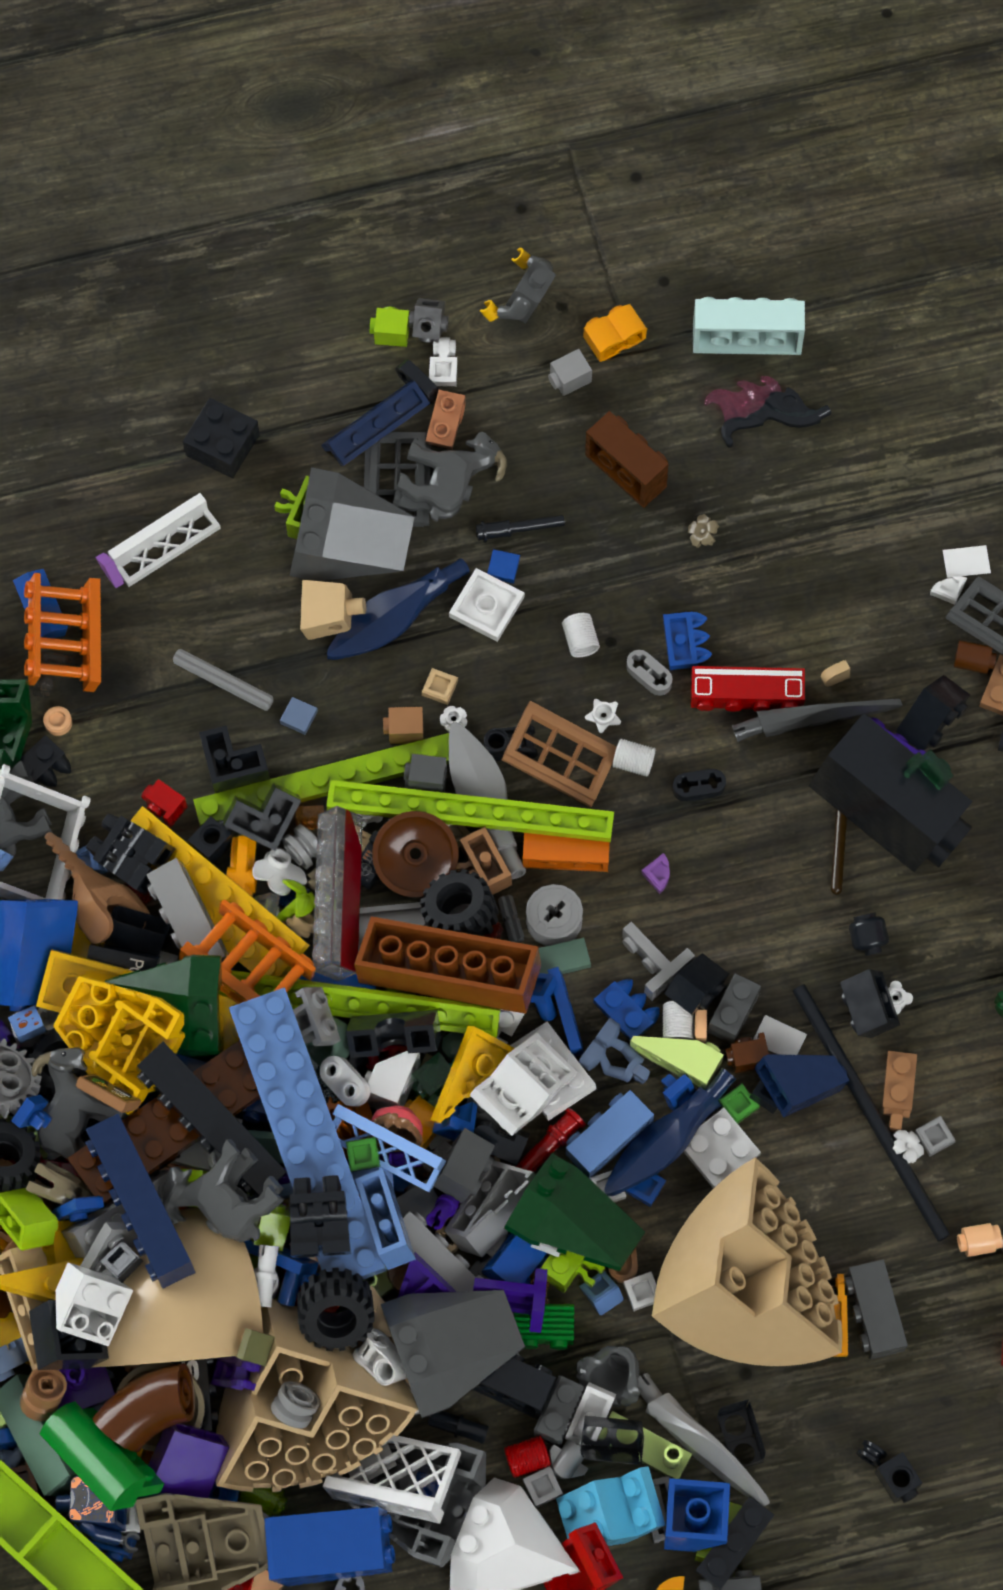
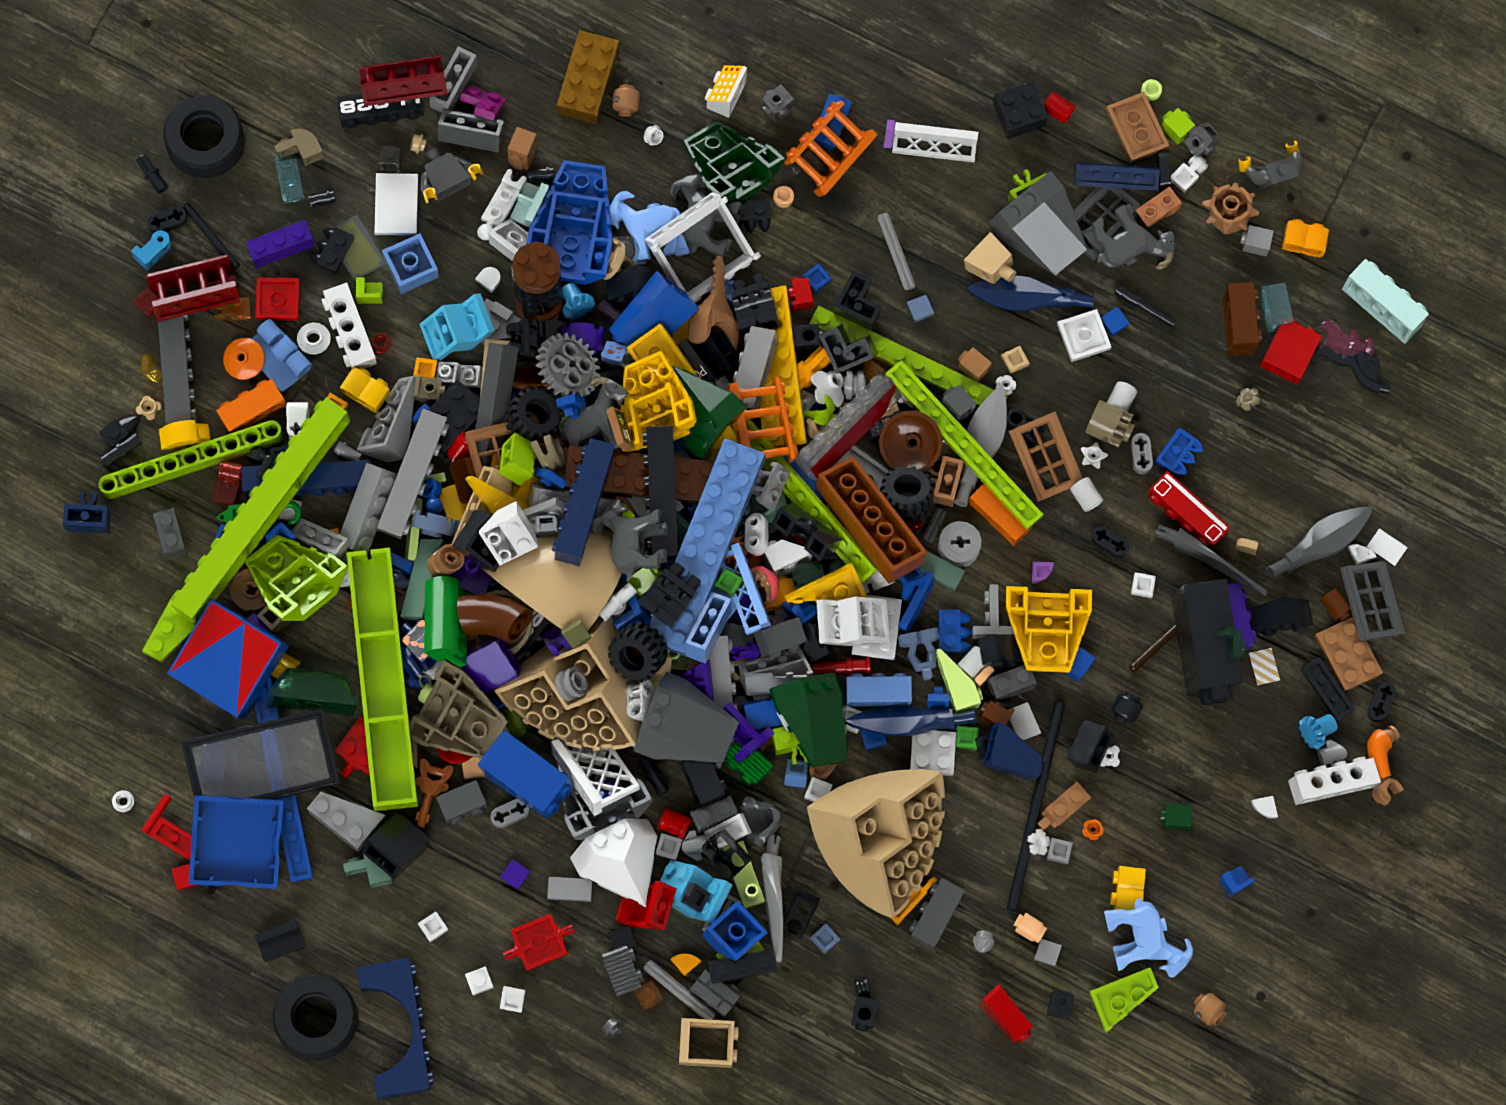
camera: 35 degrees right, 5 degrees up
none -> yellowish green tile [418,683,434,704]
none -> black plate [681,882,710,913]
none -> blue tile [802,263,832,293]
none -> sand blue tile [810,923,841,955]
none -> light grey plate [973,931,995,953]
none -> yellow wedge [1006,586,1092,673]
none -> red piece [1043,92,1076,124]
none -> blue panel [1065,647,1095,683]
none -> orange plate [1082,819,1104,840]
none -> dark tan gear [1085,400,1135,448]
none -> medium nougat plate [1106,92,1169,163]
none -> white tile [1131,572,1156,598]
none -> yellowish green tile [1141,79,1162,101]
none -> medium nougat brick [1202,182,1259,234]
none -> sticker [1249,648,1280,685]
none -> clear light blue panel [1260,283,1294,333]
none -> red panel [1260,318,1322,385]
none -> dark grey animal [1266,507,1372,579]

